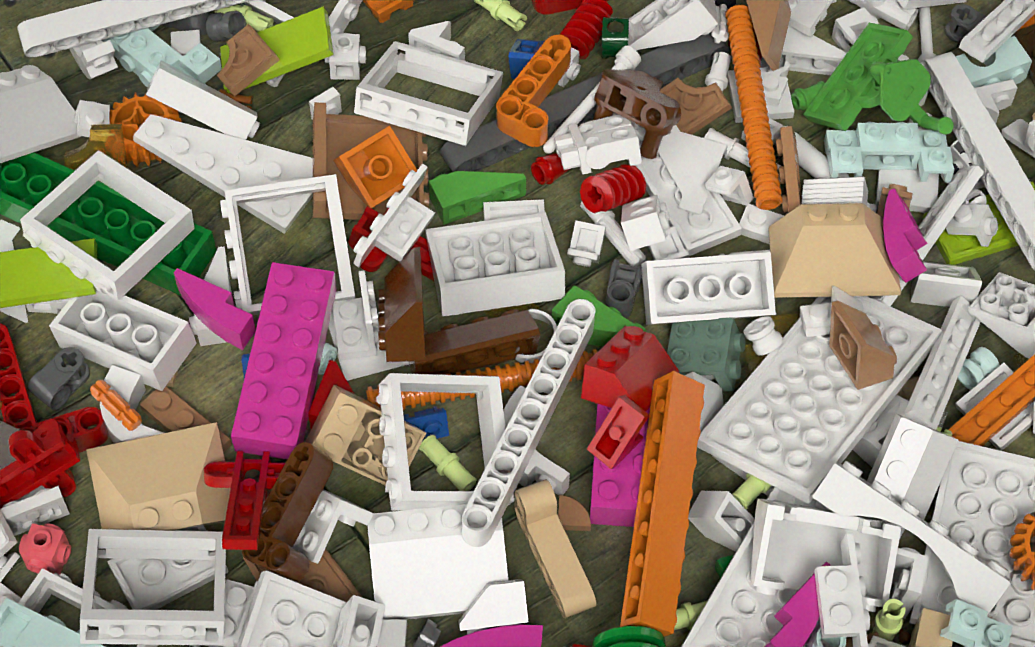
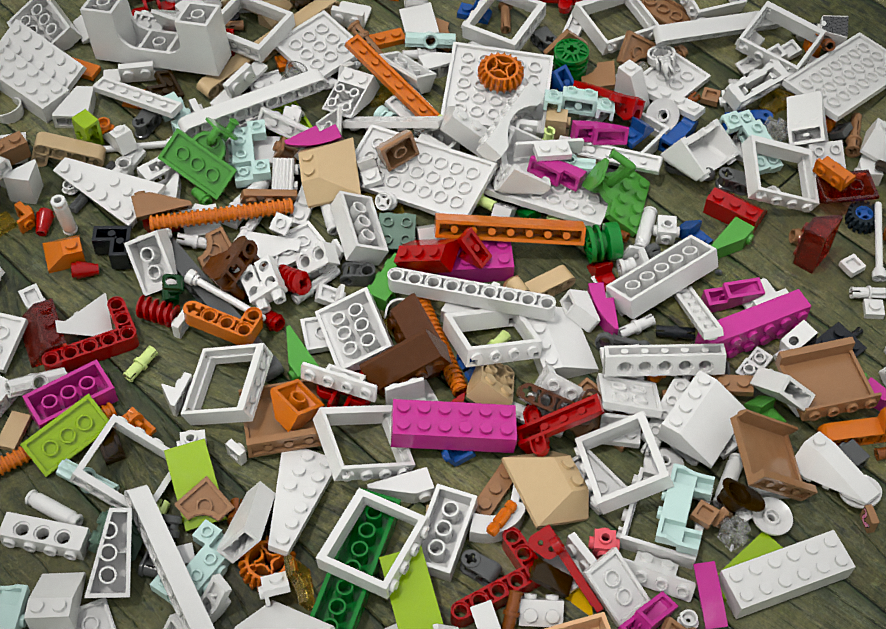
camera: 100 degrees left, 5 degrees down
dark pink slope [174,268,256,350] -> none
blue slope [509,39,545,80] -> none

